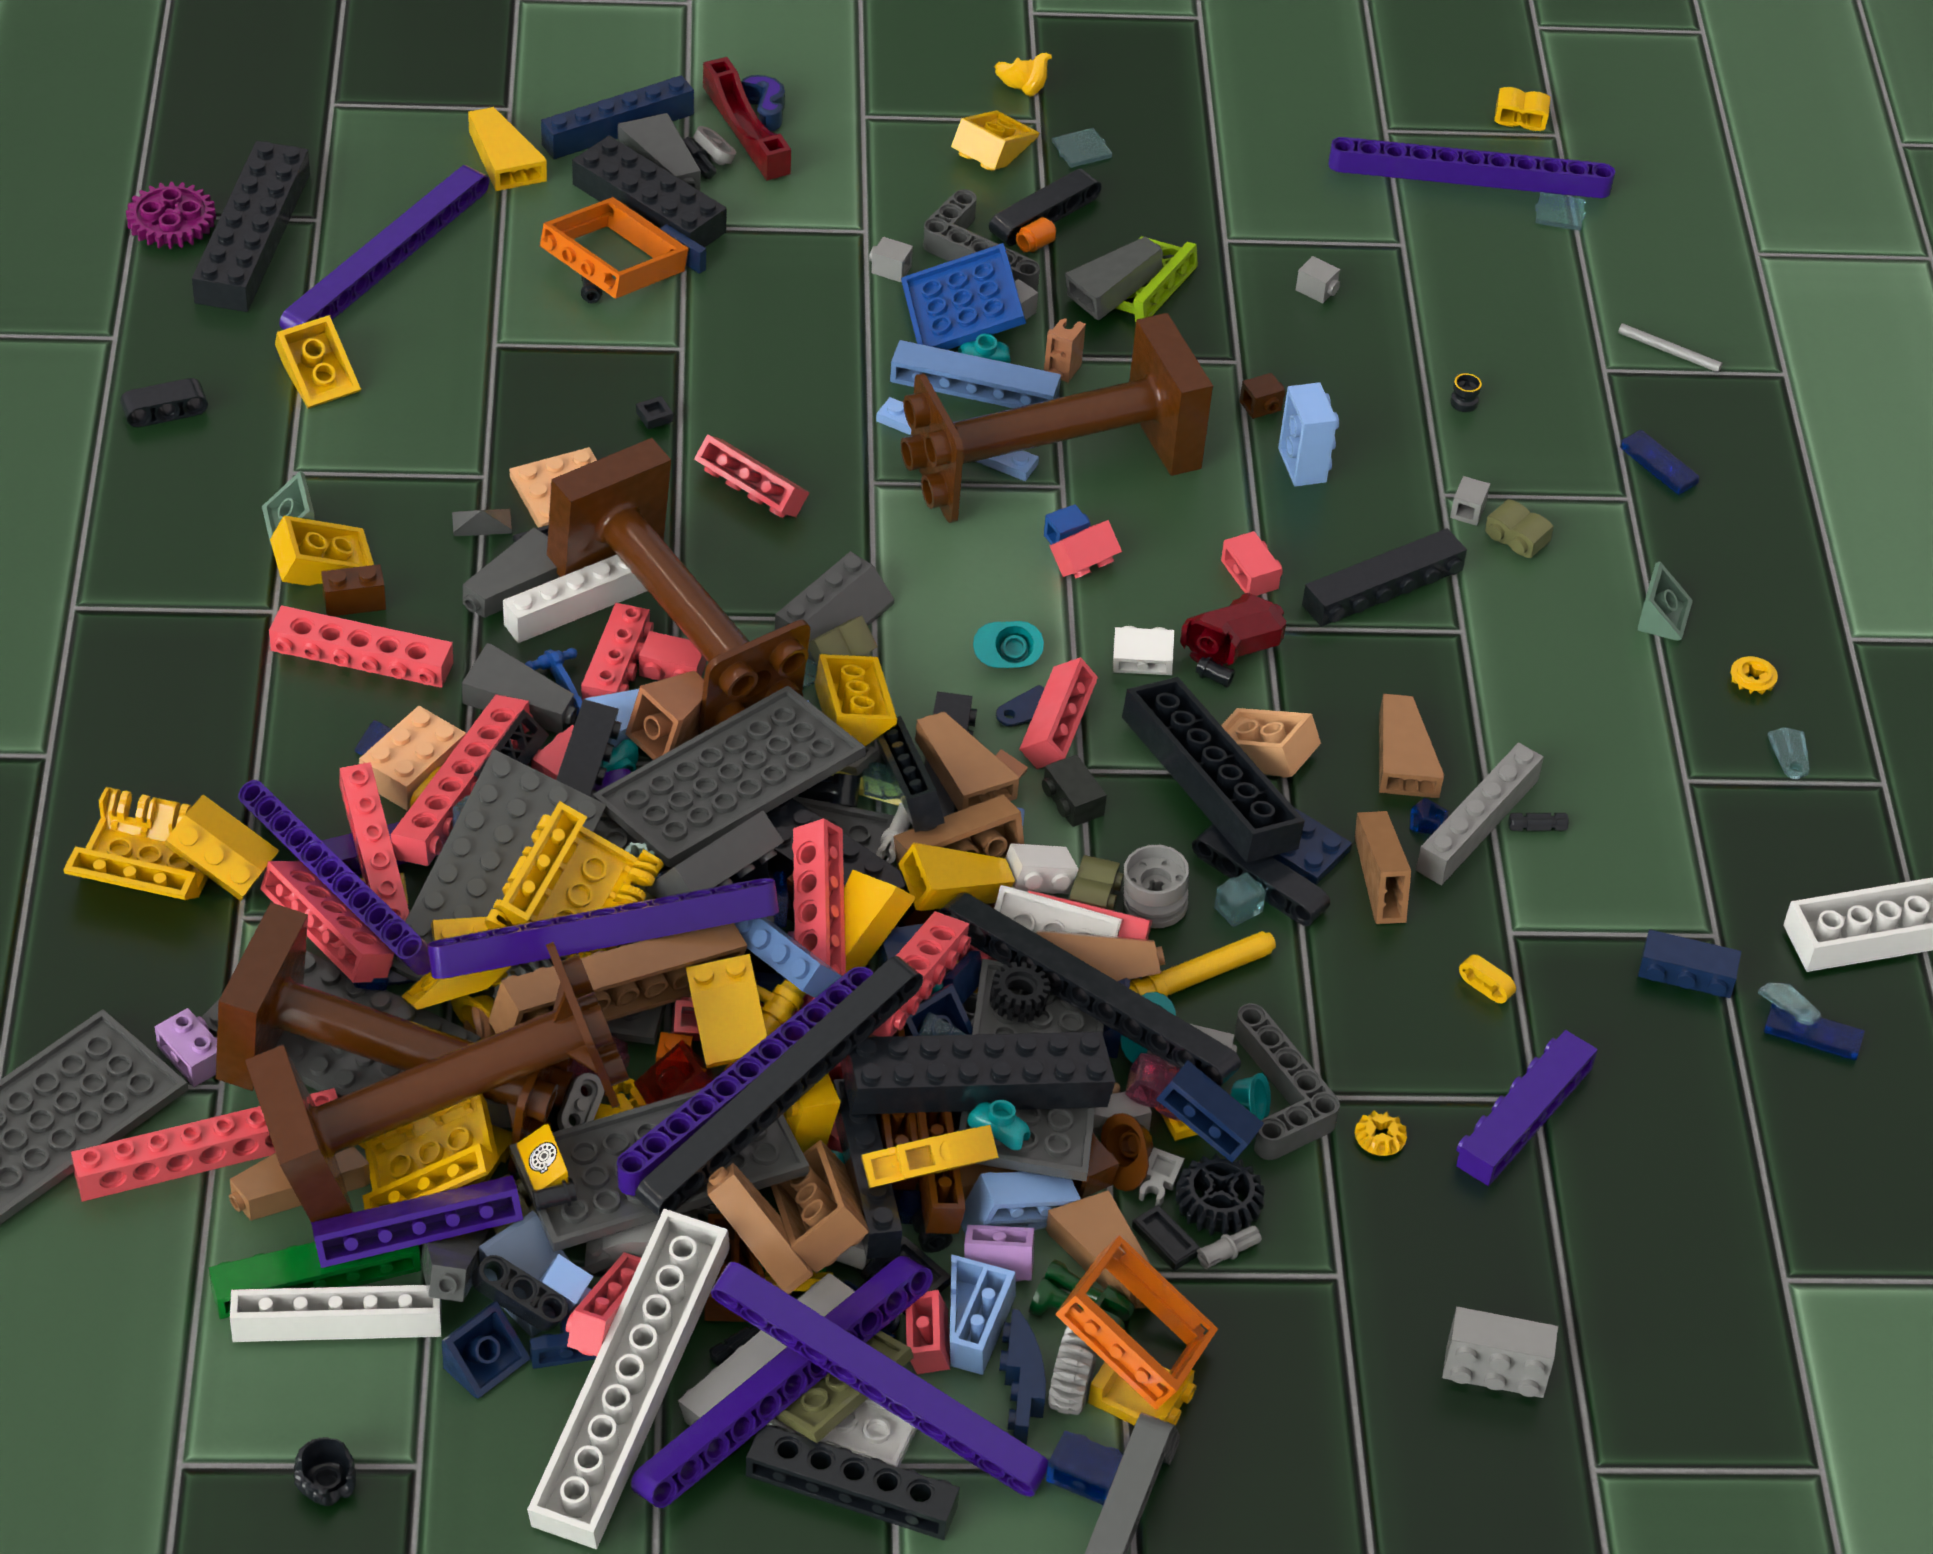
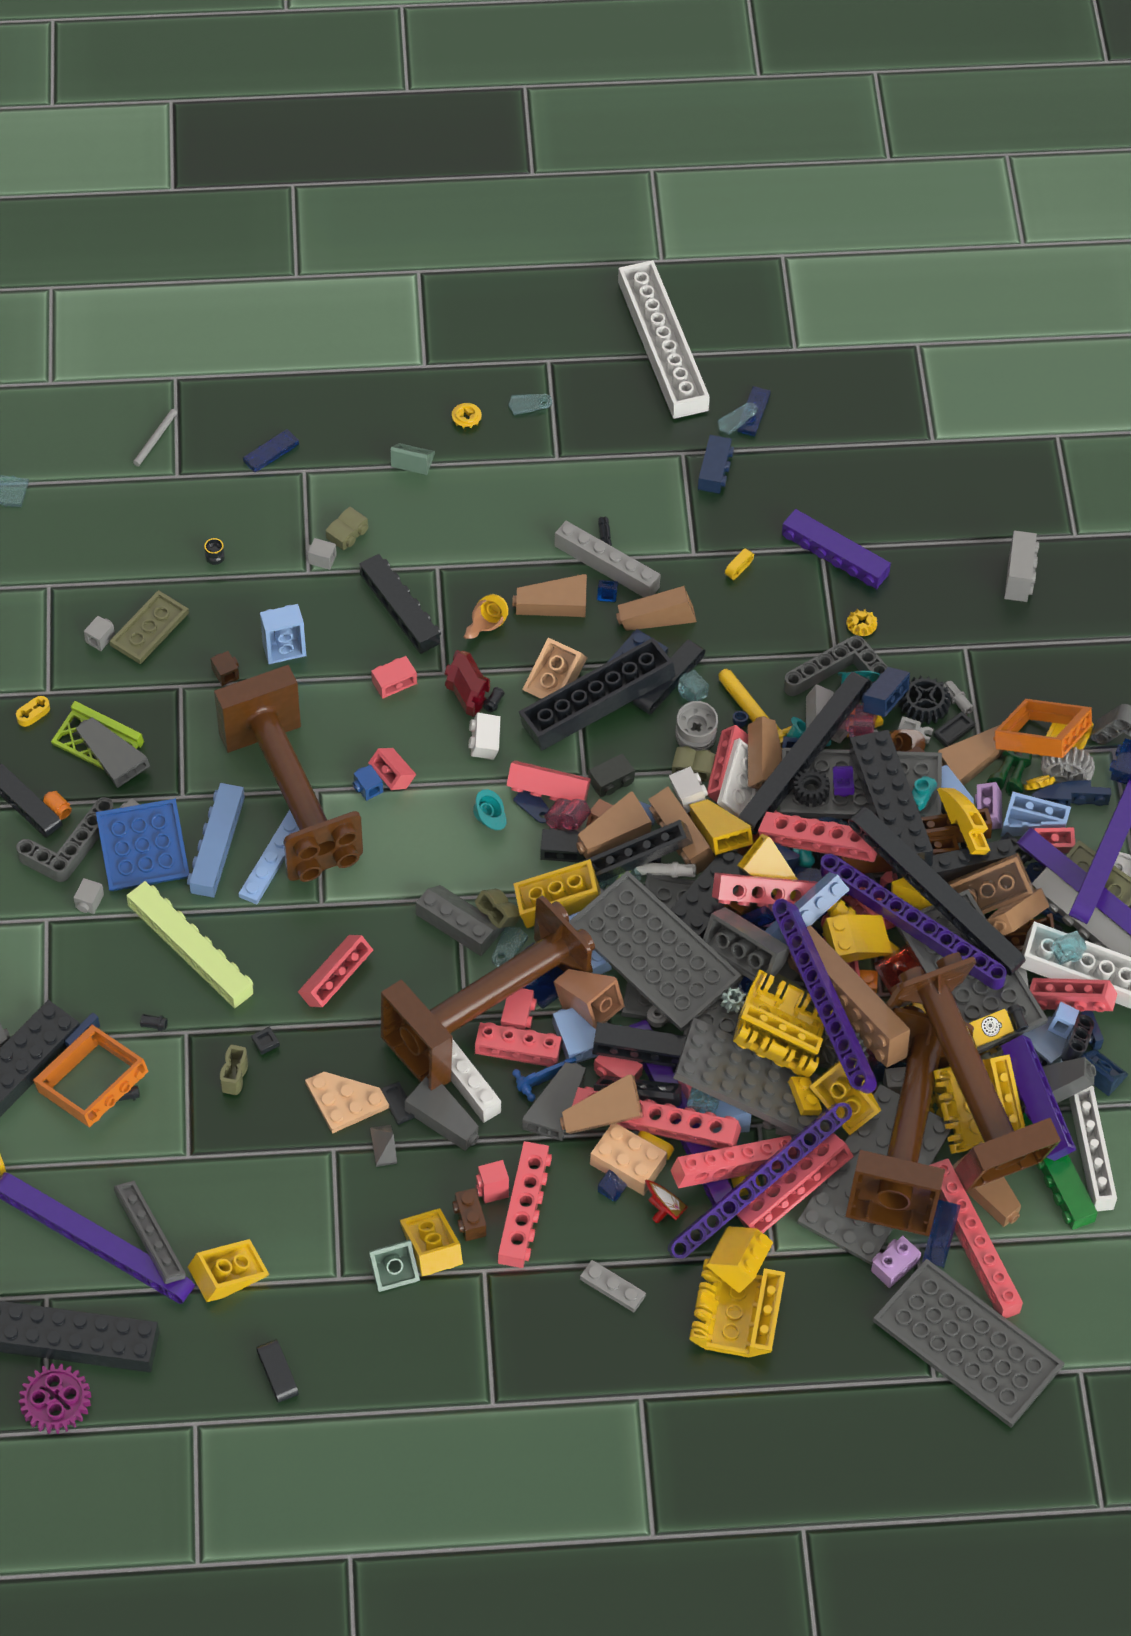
camera: 90 degrees left, 10 degrees up
teal piece [958,334,1011,363] -> none
nougat hinge [1044,318,1086,383] -> none
none -> yellow beam [16,696,50,727]
none -> olive plate [109,590,189,664]
none -> dark grey tile [114,1181,186,1284]
none -> yellowish green brick [126,881,253,1008]
none -> black pin [140,1014,168,1032]
none -> olive brick [220,1045,248,1095]
none -> piece [464,594,508,639]
none -> coral brick [475,1160,509,1204]
none -> clear pink brick [544,798,591,830]
none -> medium nougat slope [560,1074,643,1134]
none -> light grey plate [580,1260,646,1312]
none -> shield [645,1179,688,1223]
none -> dark blue hinge [732,711,748,728]
none -> dark purple bracket [833,766,854,797]
none -> clear blue tile [922,1200,961,1268]
none -> yellow gear [1023,775,1055,791]
none -> clear light blue brick [1050,931,1087,965]

